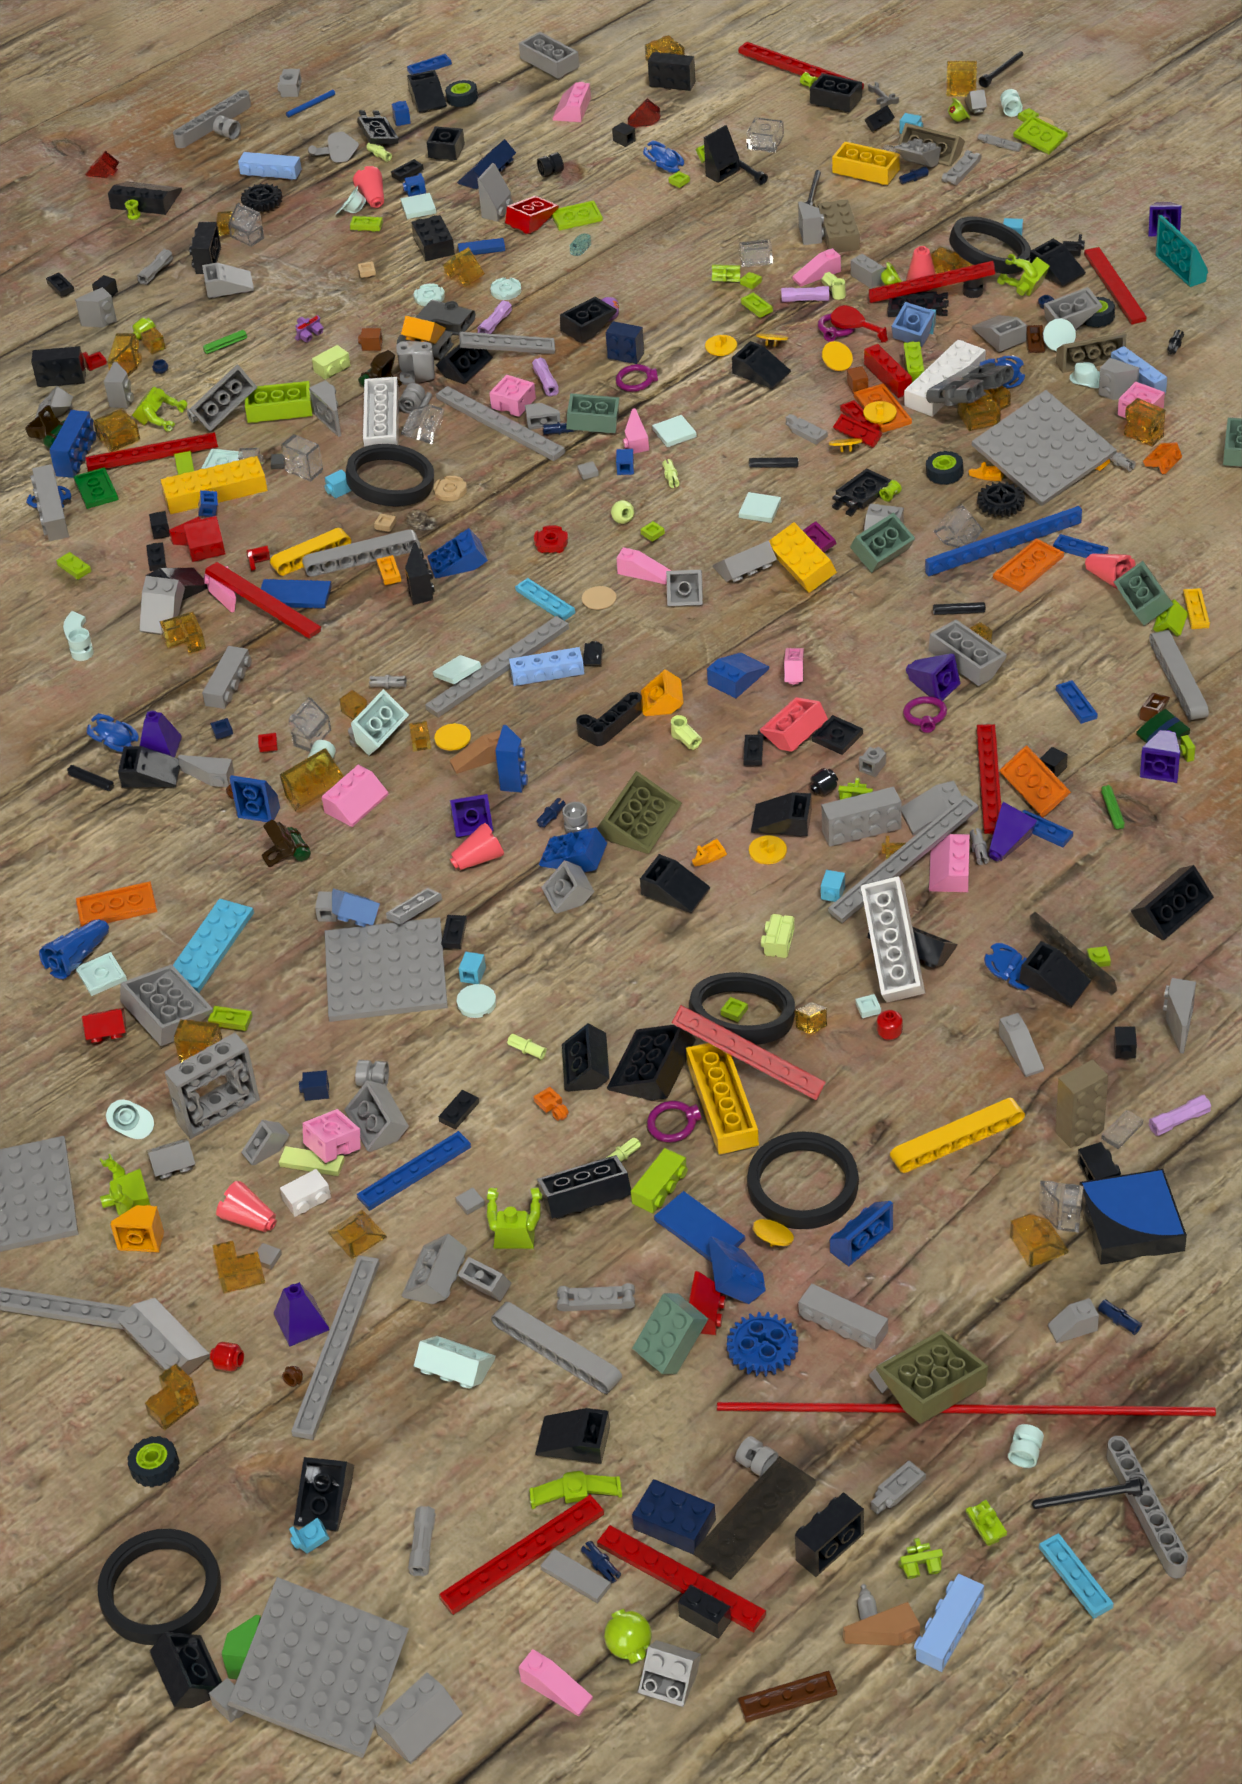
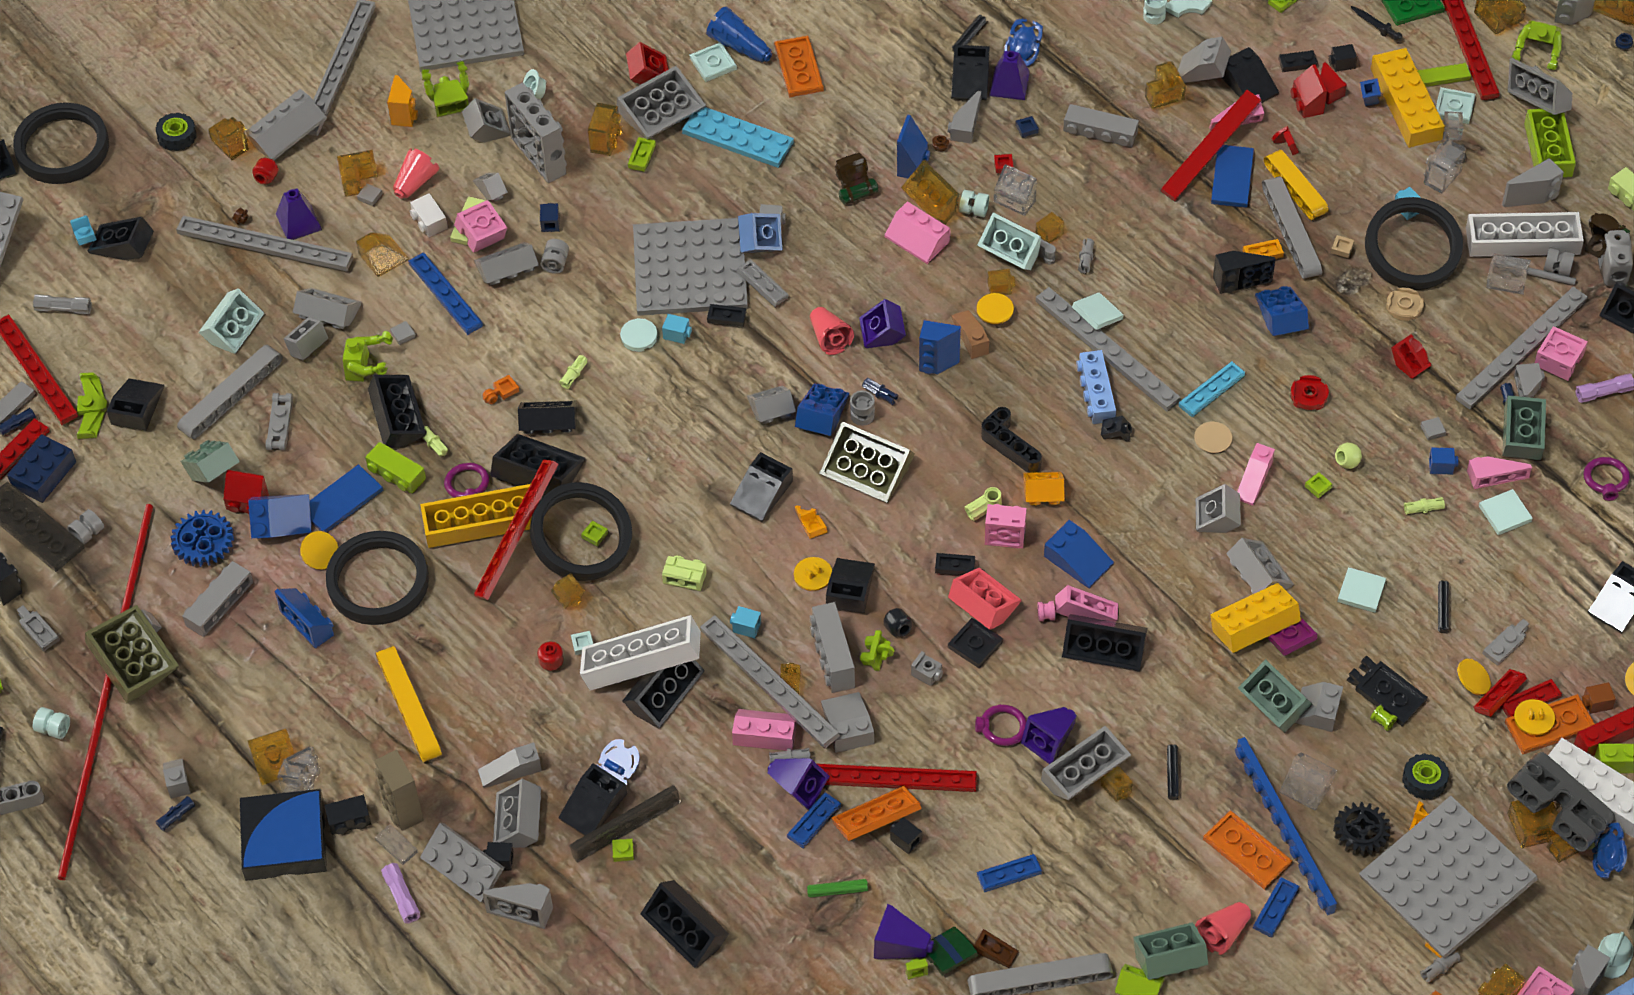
camera: 90 degrees right, 10 degrees up
black plate [438,1090,479,1130] -> none
none -> light grey plate [420,823,504,902]
none -> light grey slope [493,779,541,848]
none -> bright pink piece [985,504,1026,549]
none -> bright pink wheel [1037,601,1055,622]
none -> black slope [1062,614,1148,671]
none -> black sword [1351,6,1403,42]
none -> red slope [1391,334,1431,379]

